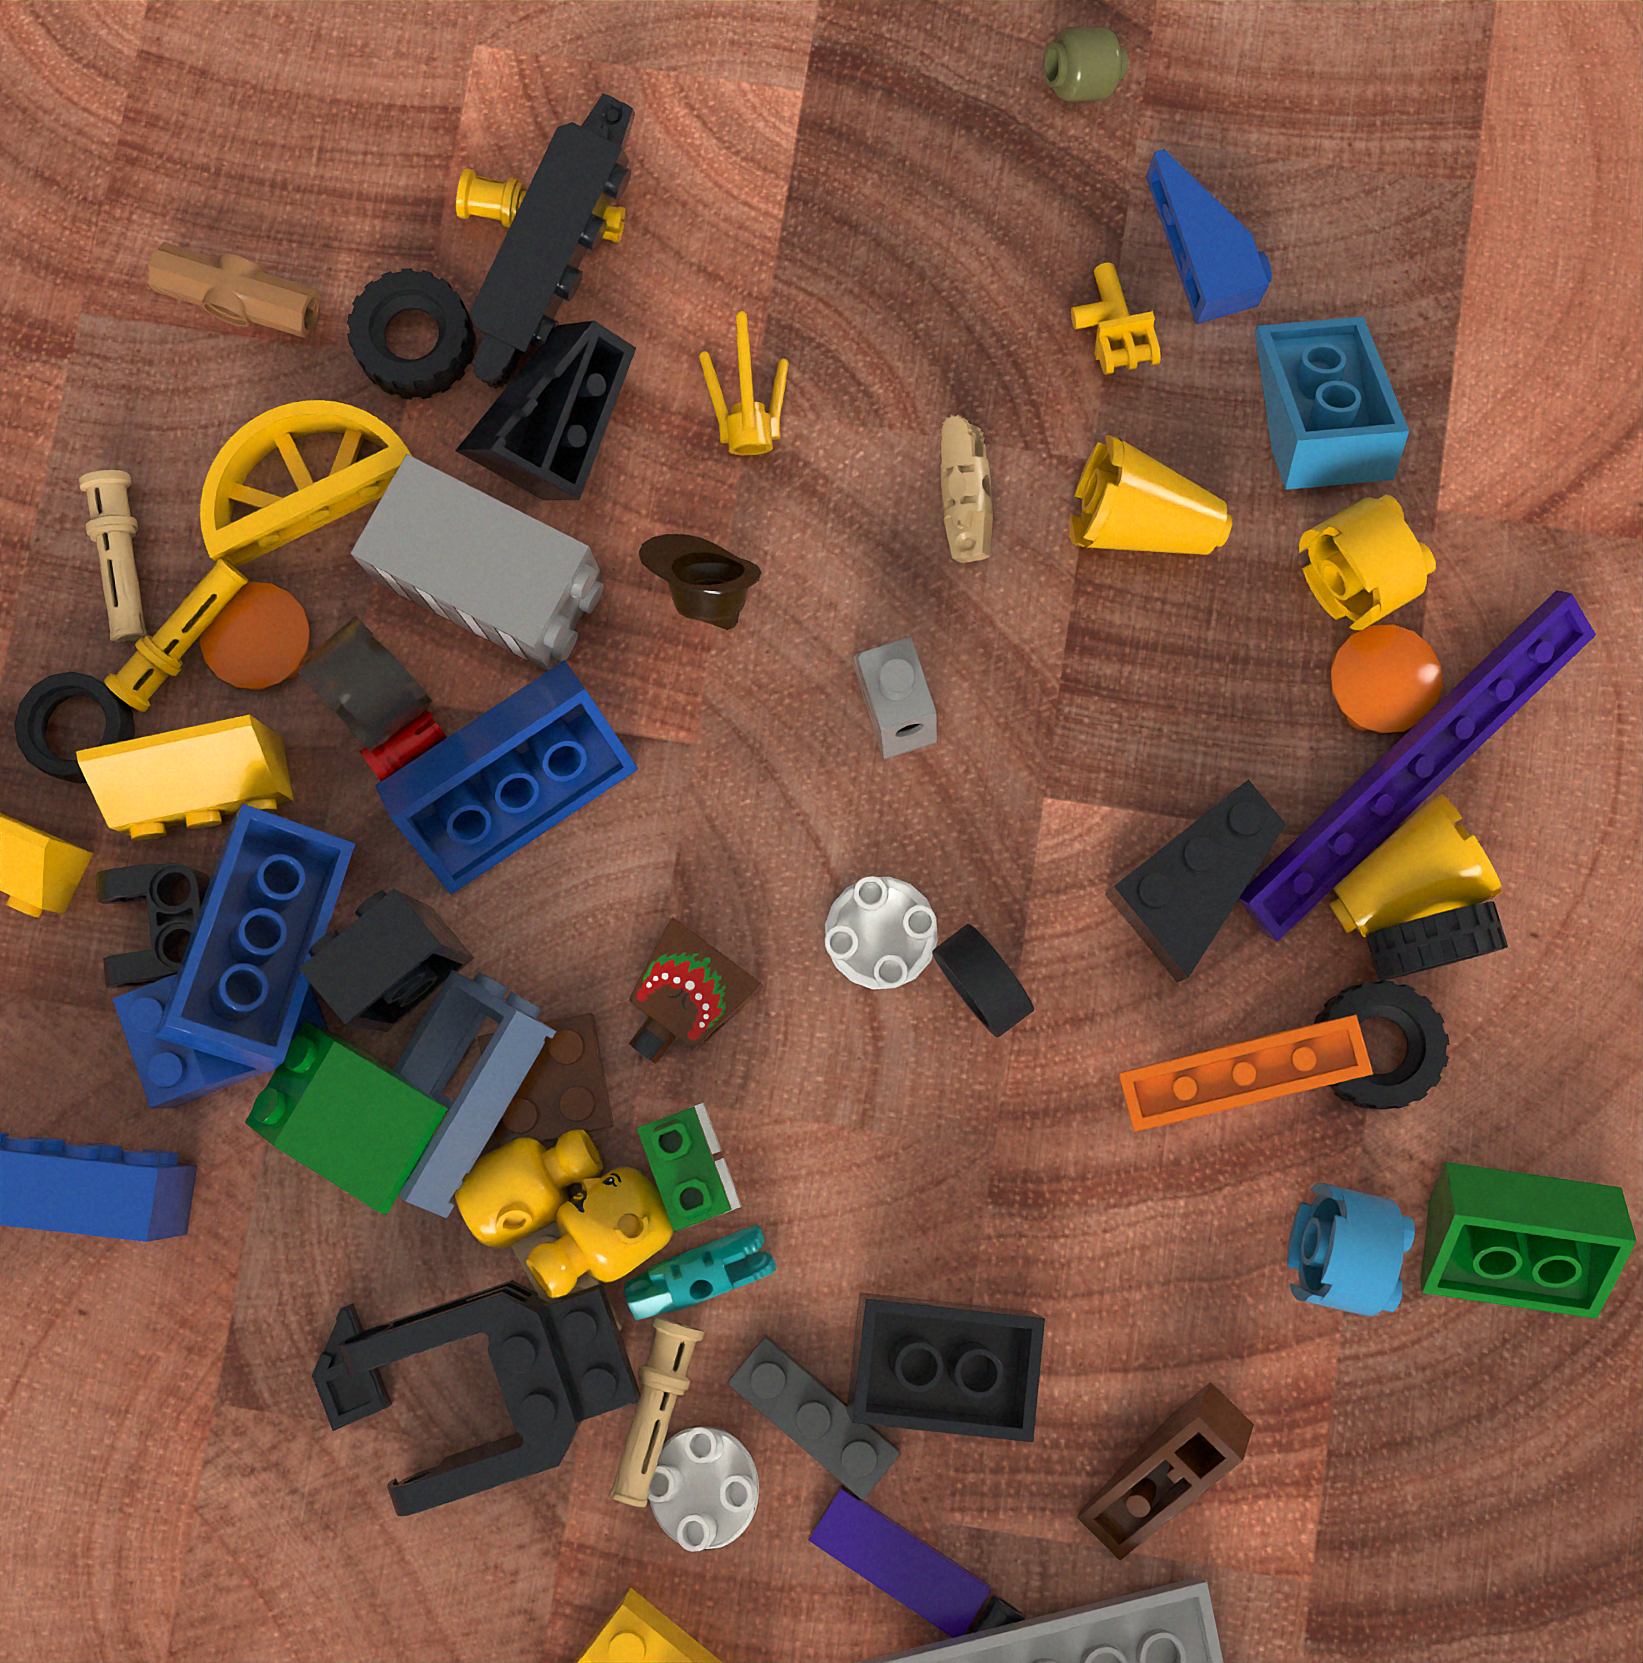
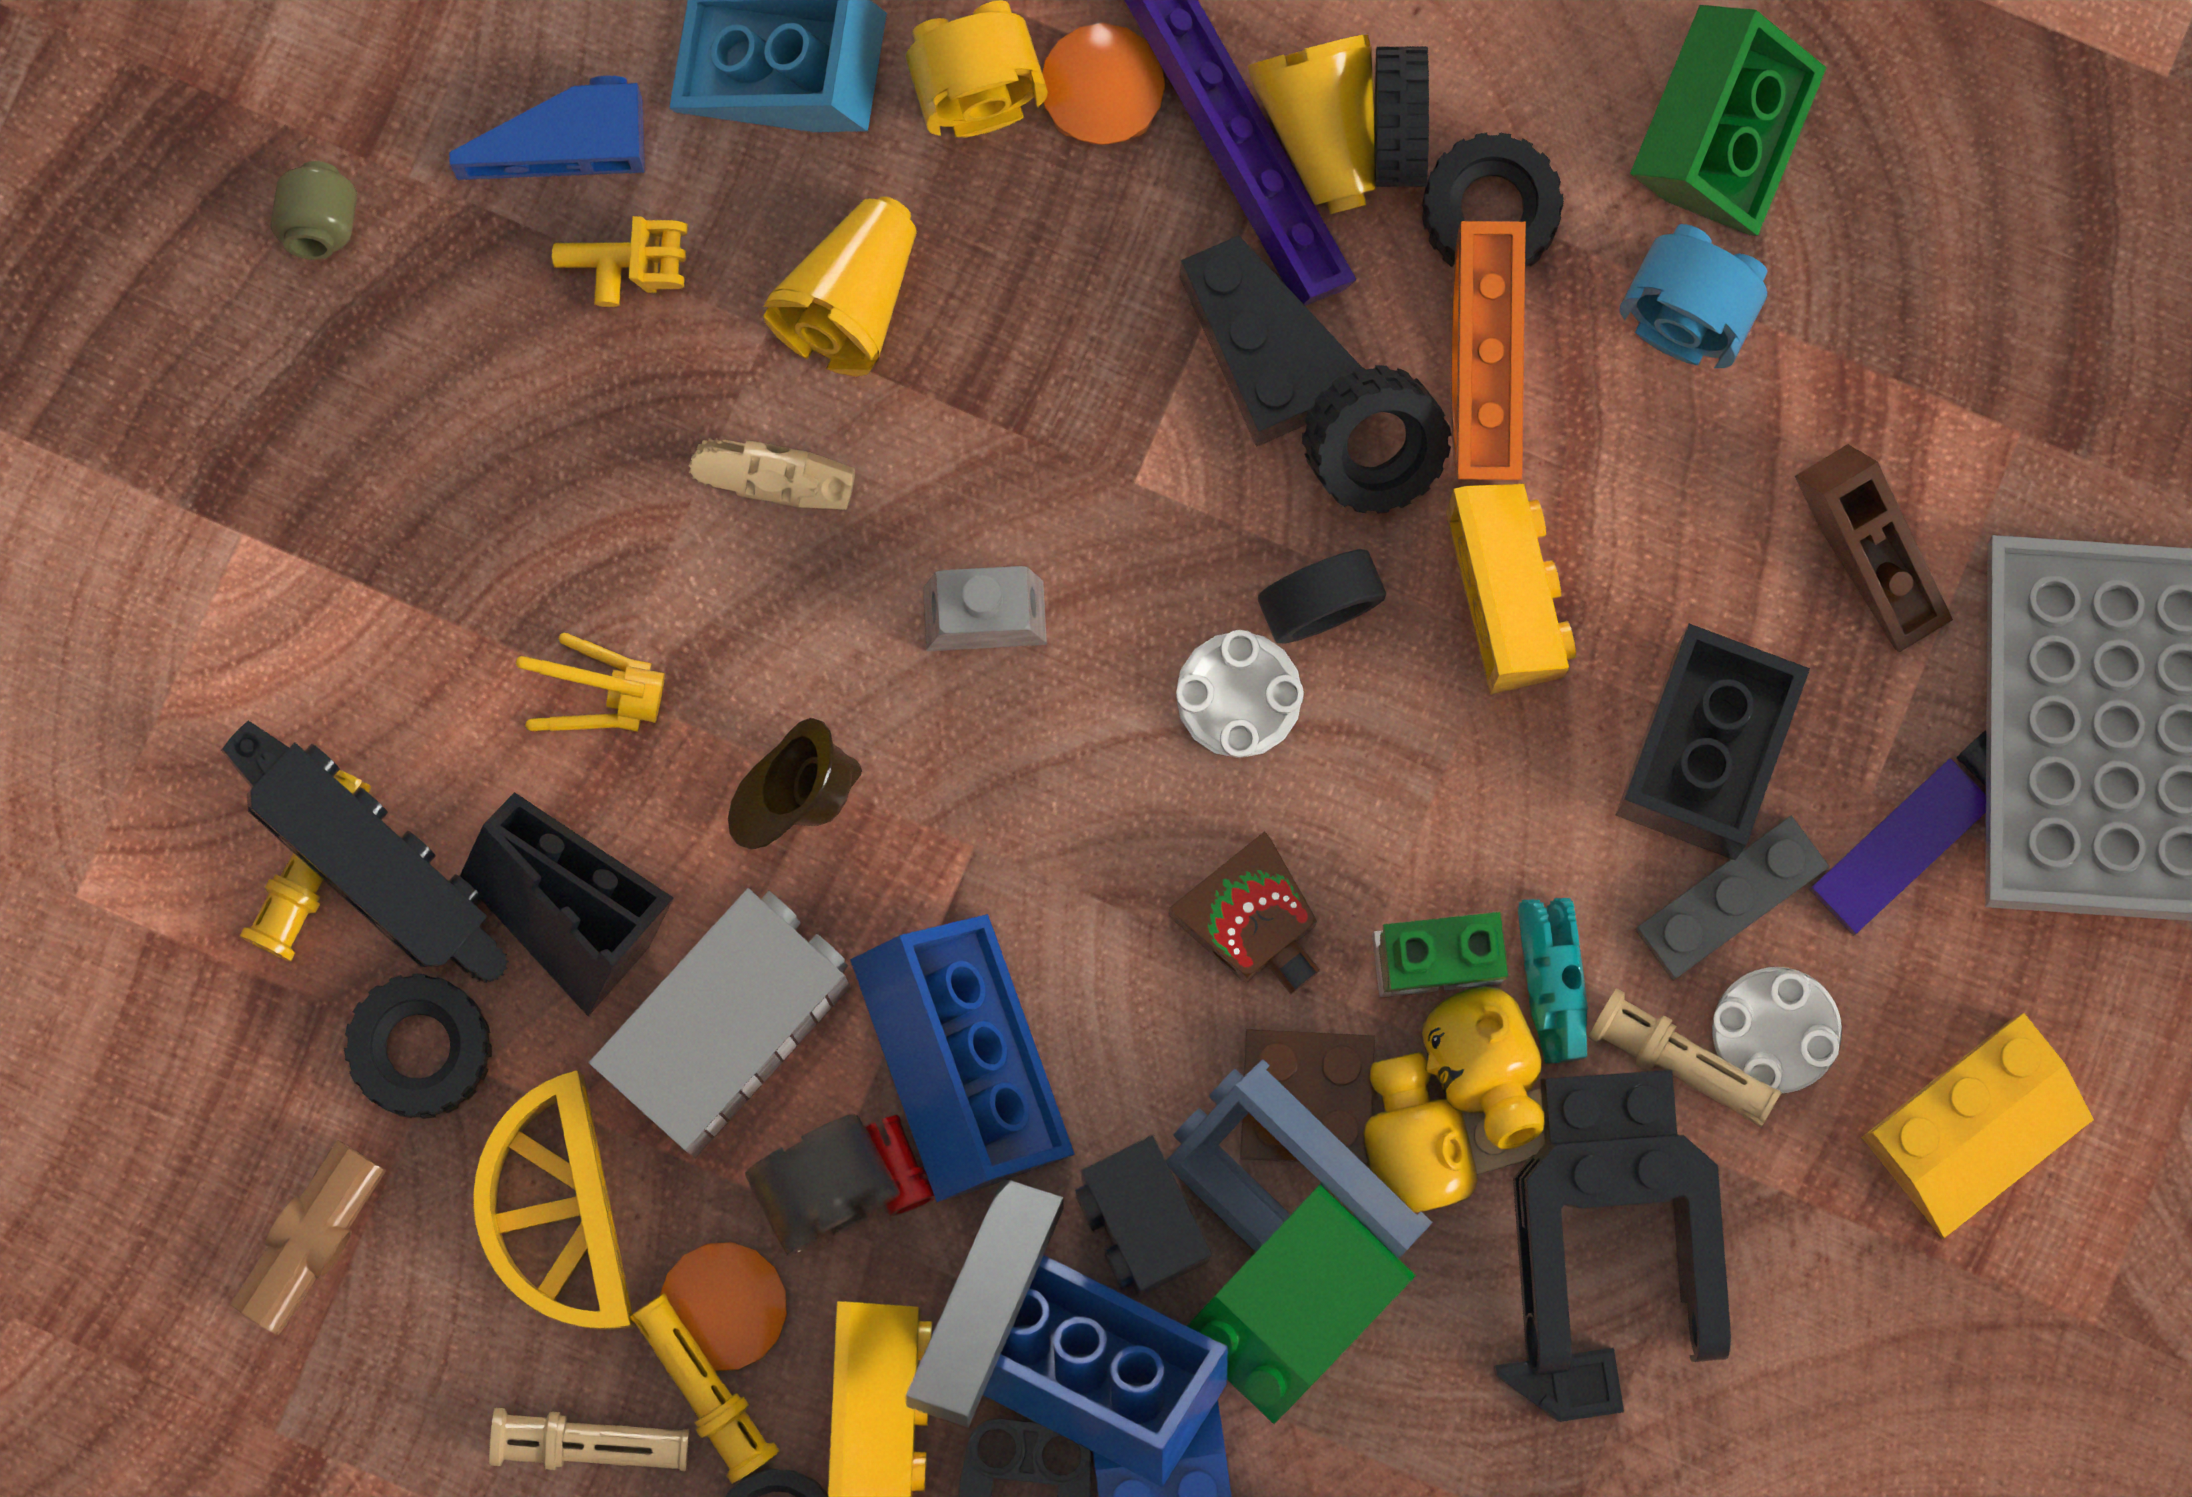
camera: 80 degrees left, 0 degrees up
none -> tile [905,1178,1064,1427]
none -> black tyre [1302,365,1451,514]
none -> yellow slope [1446,484,1576,695]

